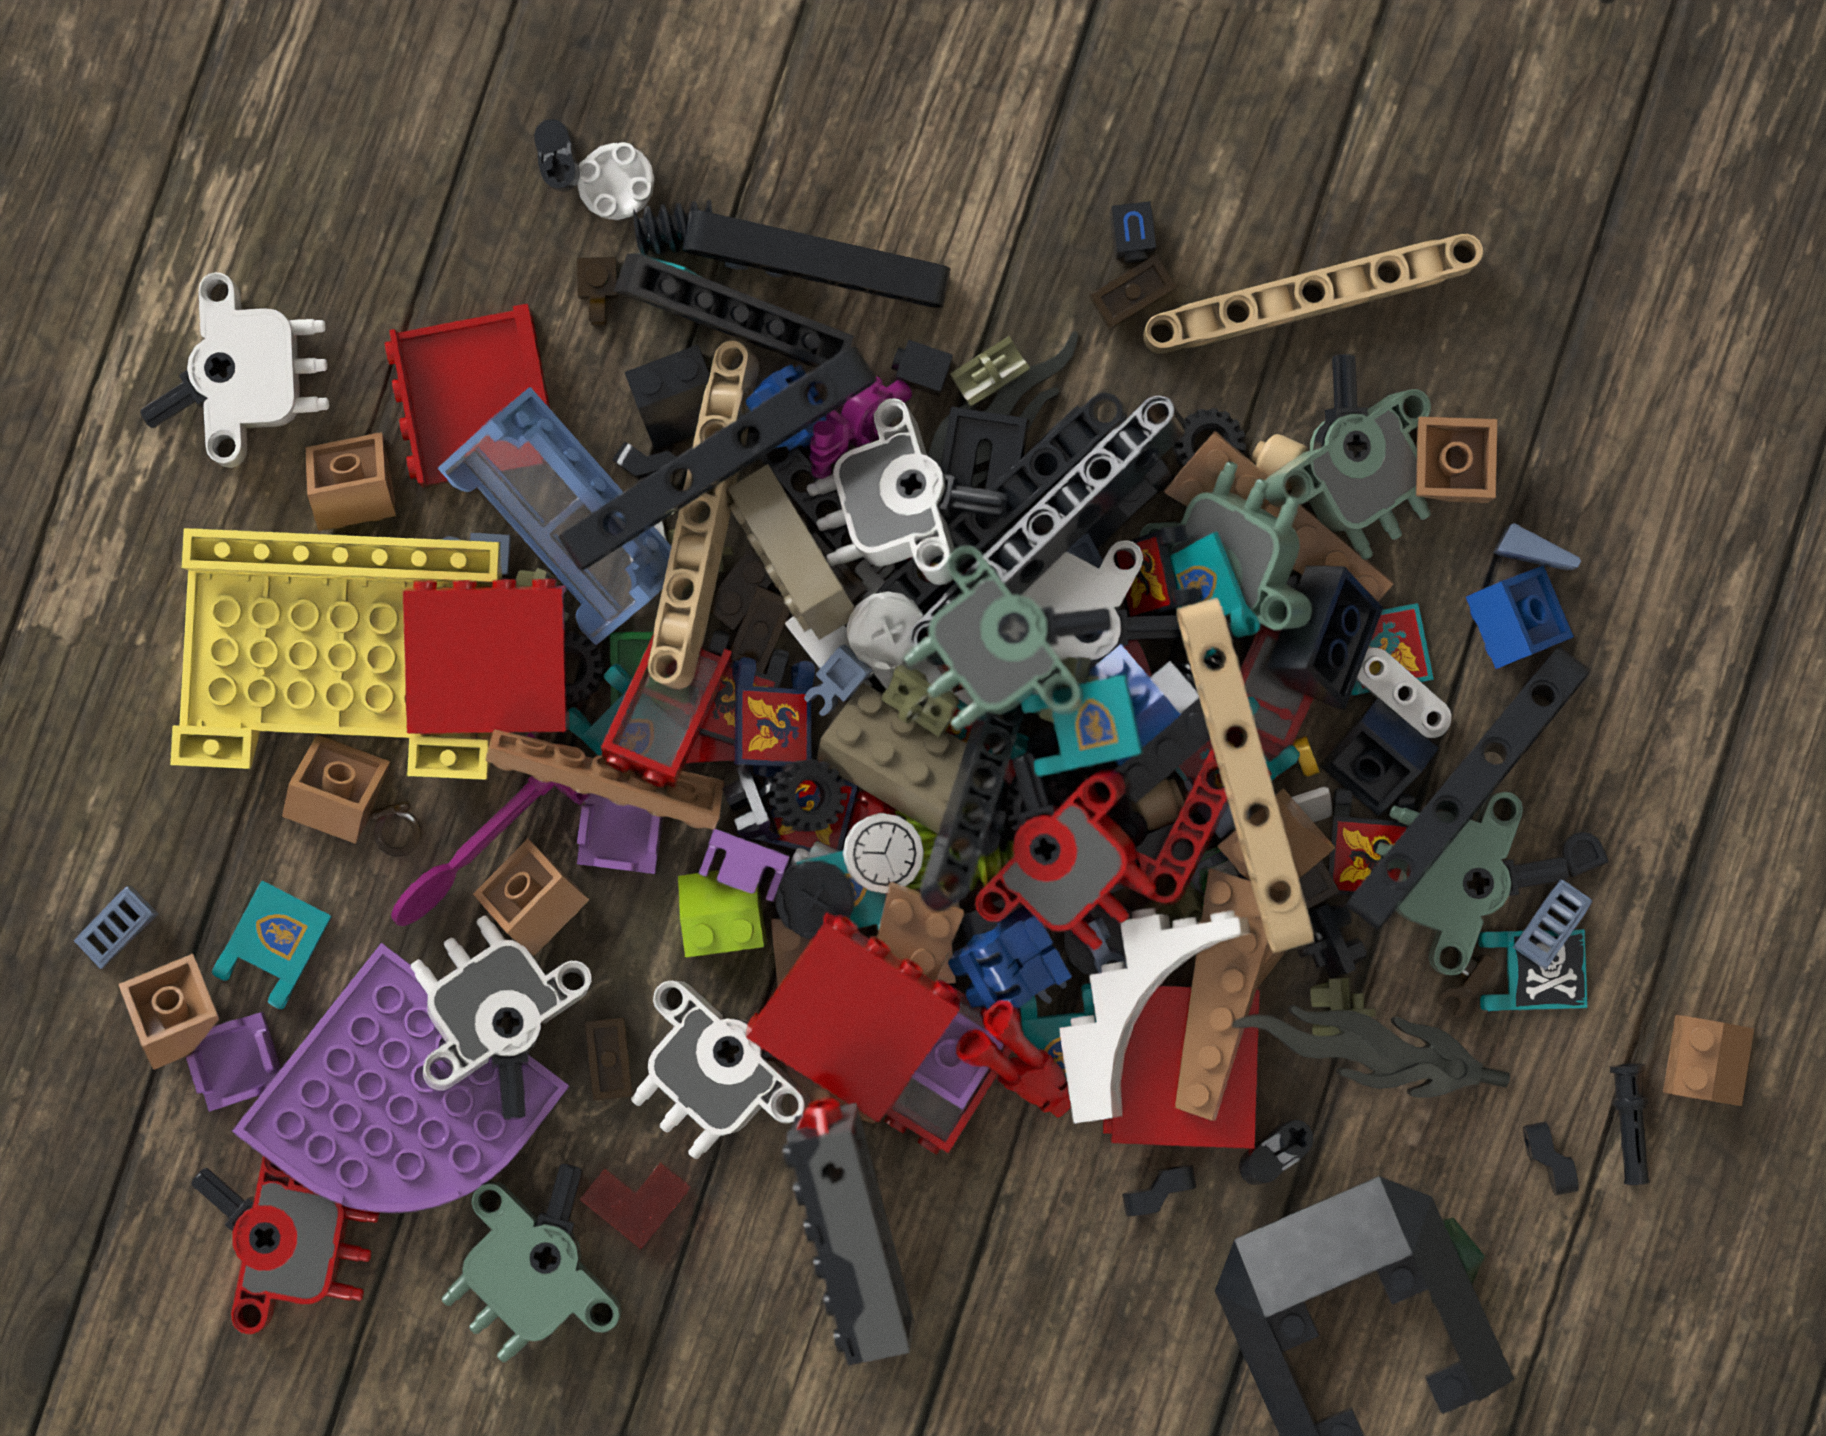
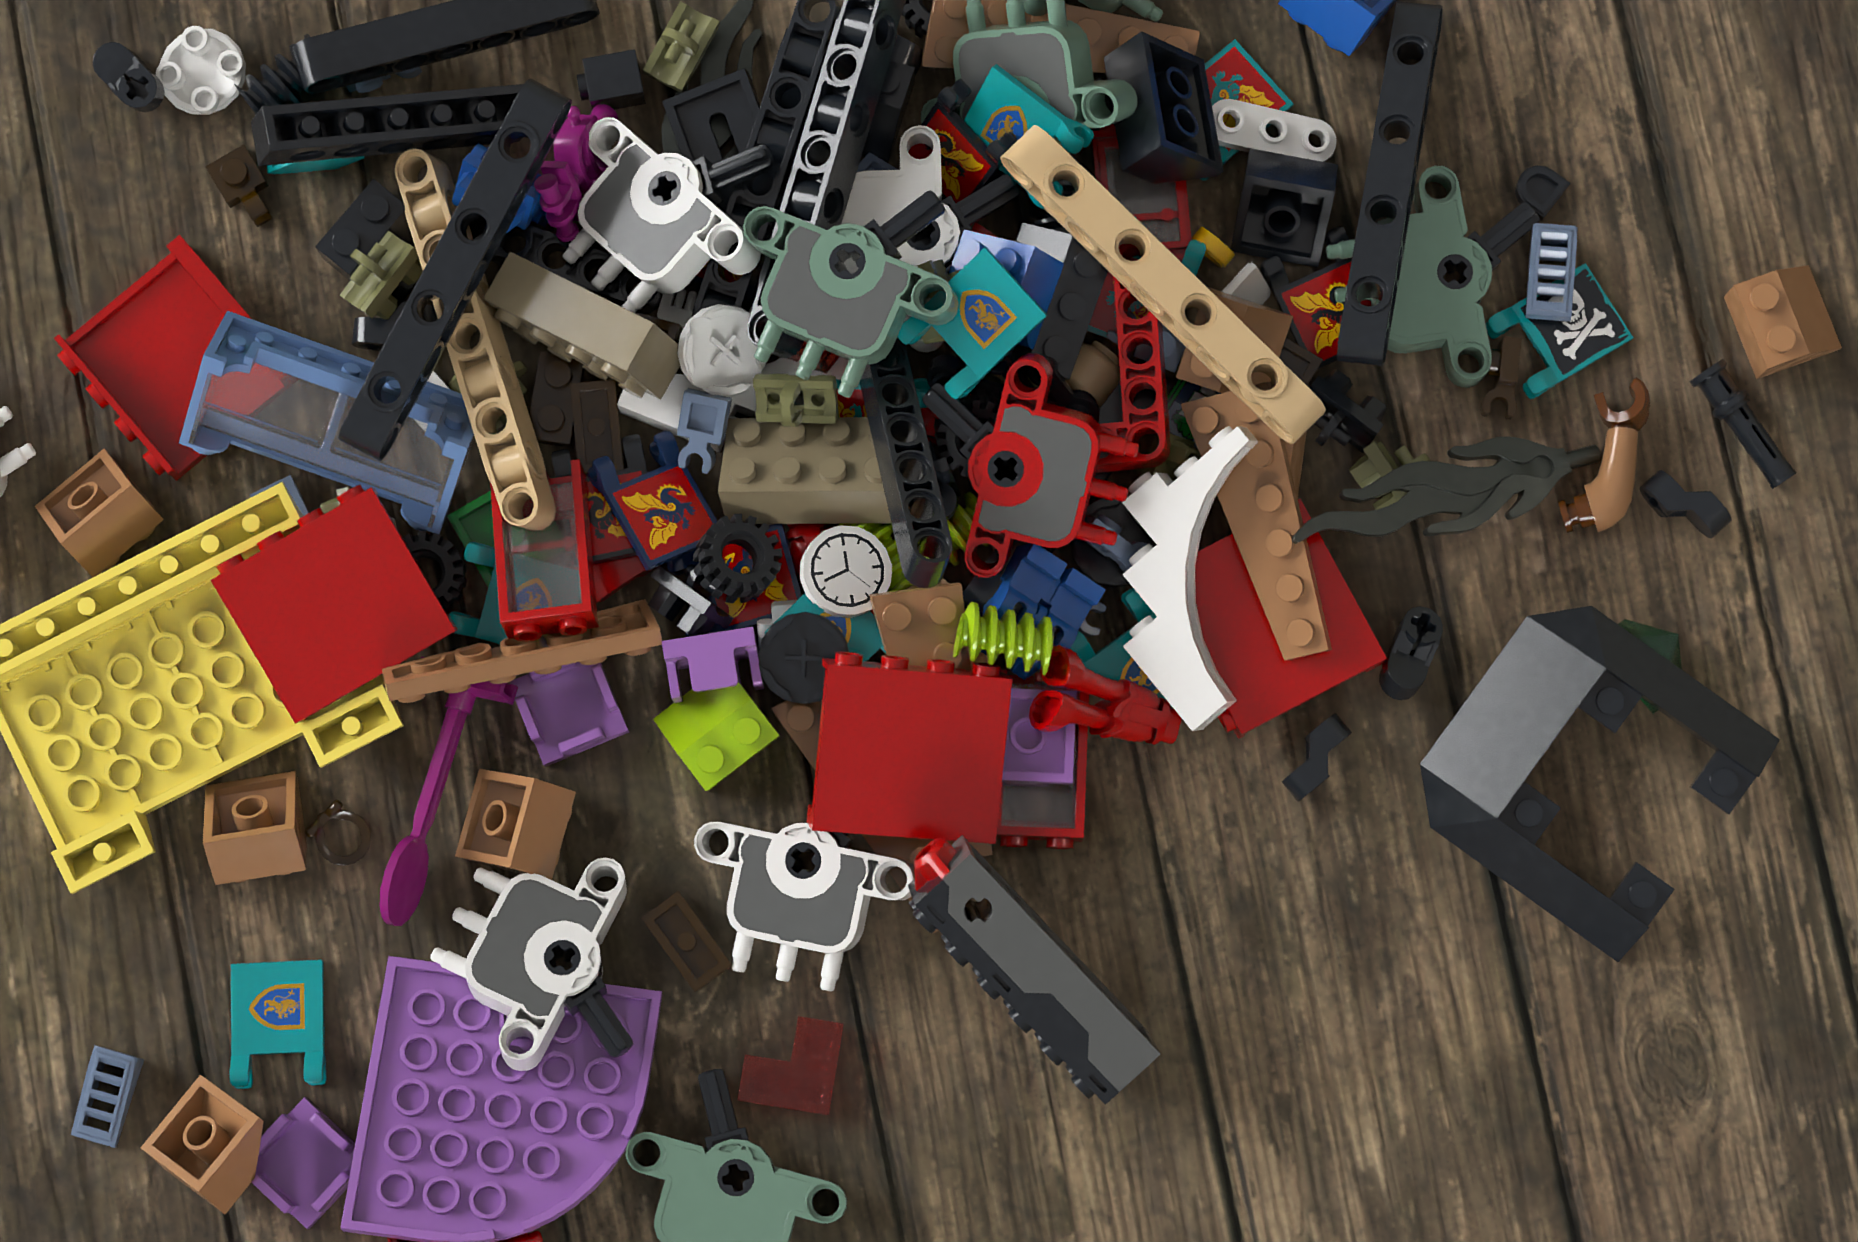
camera: 25 degrees left, 5 degrees down
none -> olive hips [340,231,423,320]
none -> lime piece [953,601,1054,675]
none -> medium nougat piece [1558,377,1650,533]

